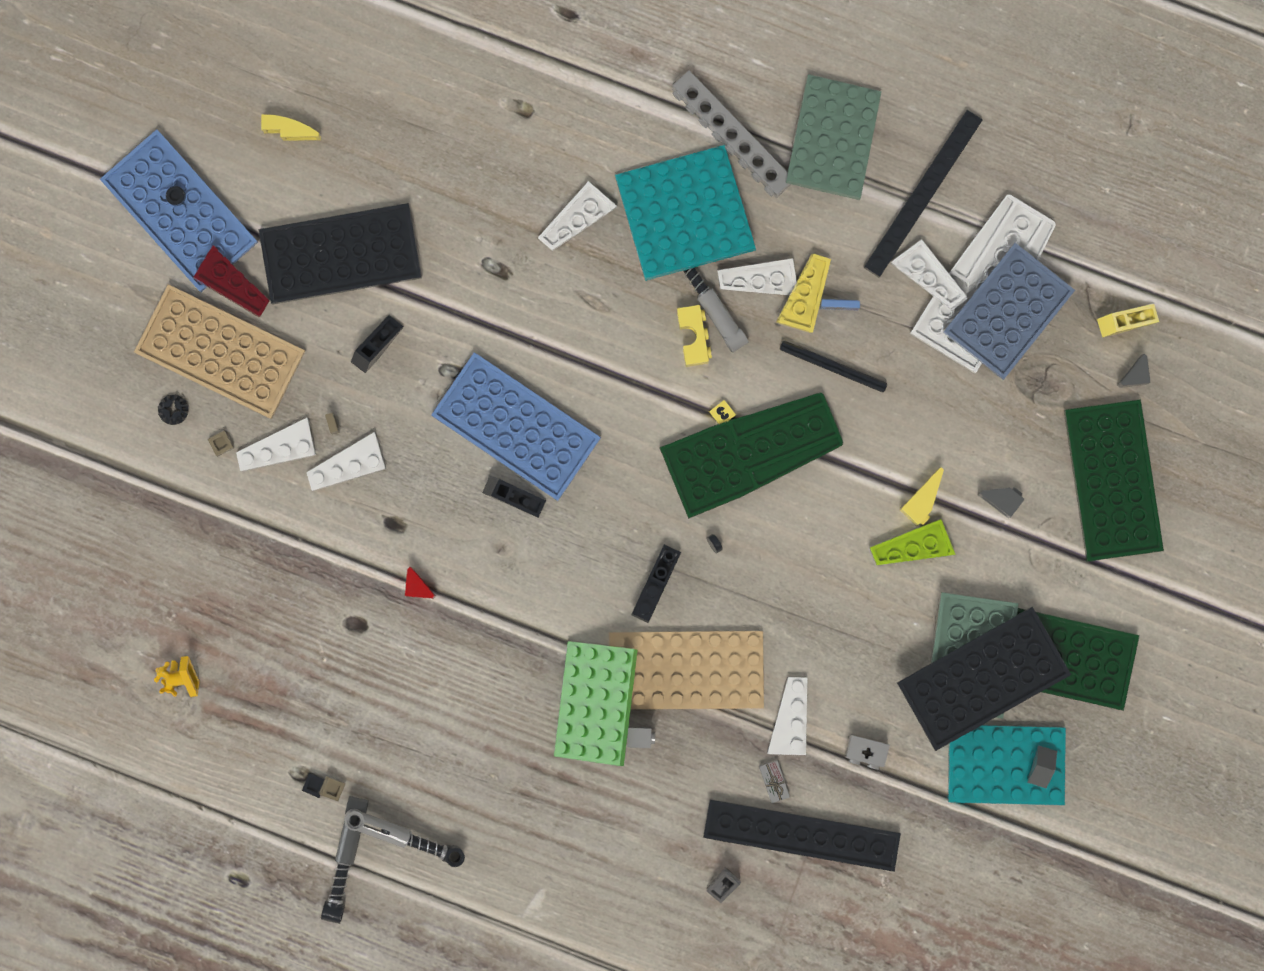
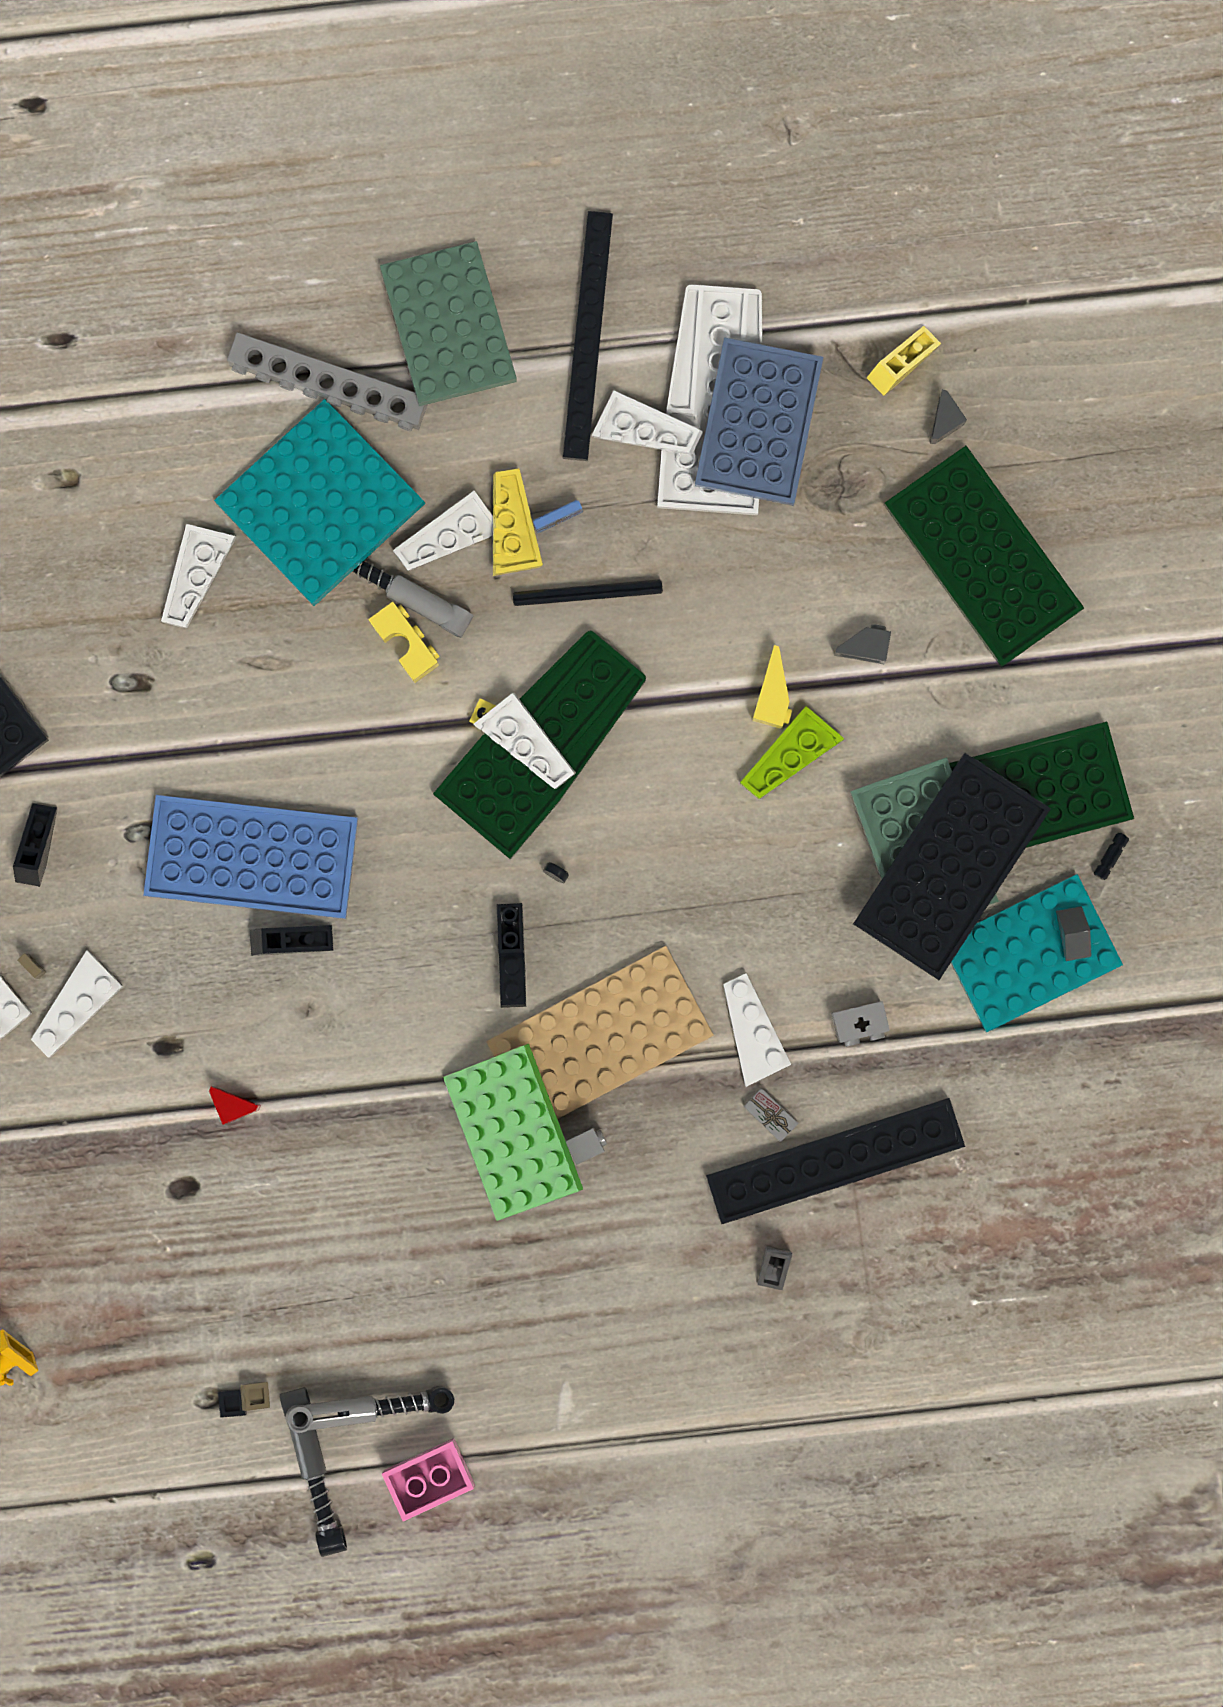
camera: 25 degrees left, 0 degrees up
none -> bright pink brick [382,1438,475,1521]
none -> white wing [473,693,576,789]
none -> black axle [1094,833,1129,880]

